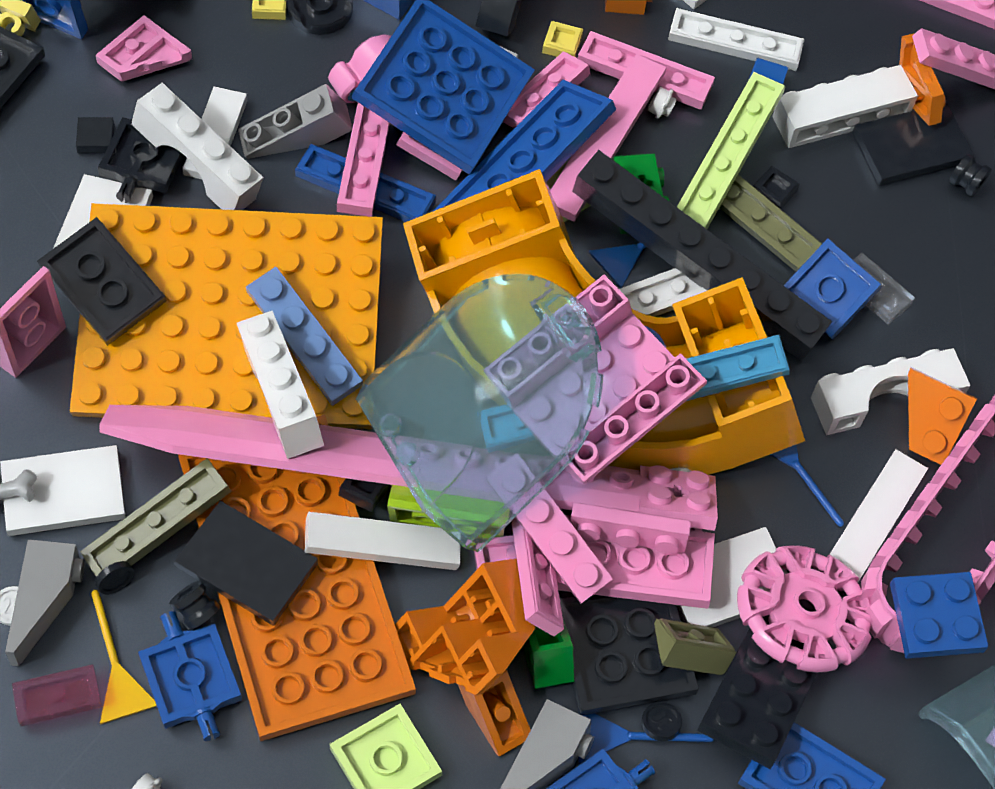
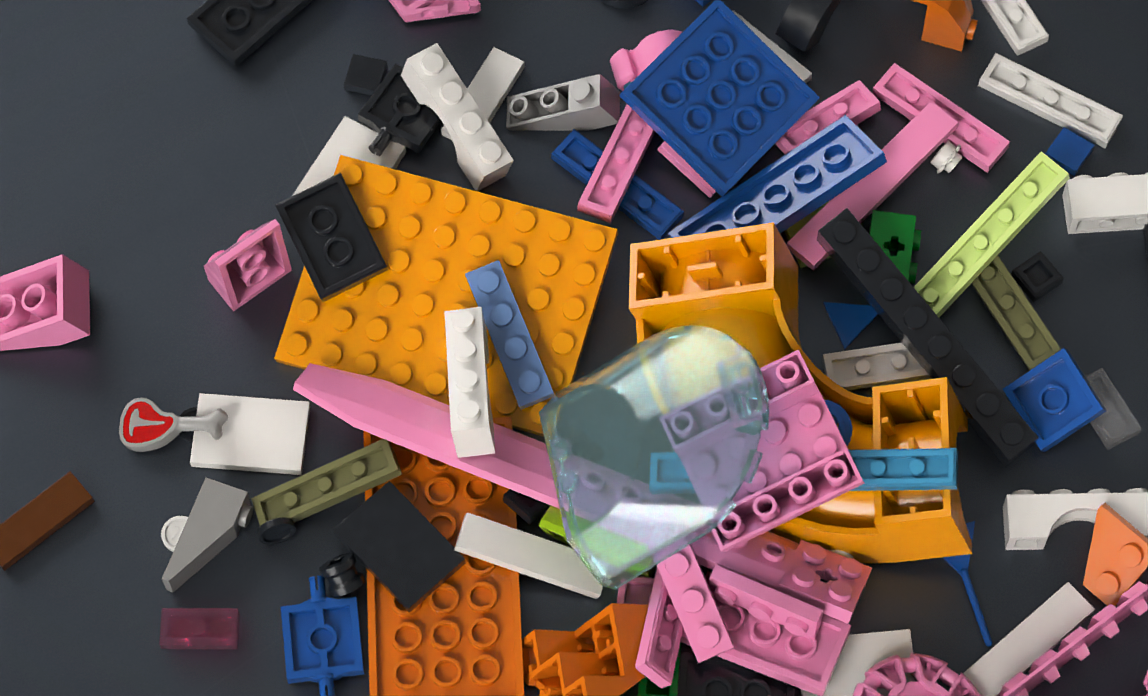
camera: 25 degrees right, 5 degrees up
yellow piece [91,590,157,725] -> none
light yellow tile [542,21,583,57] -> none

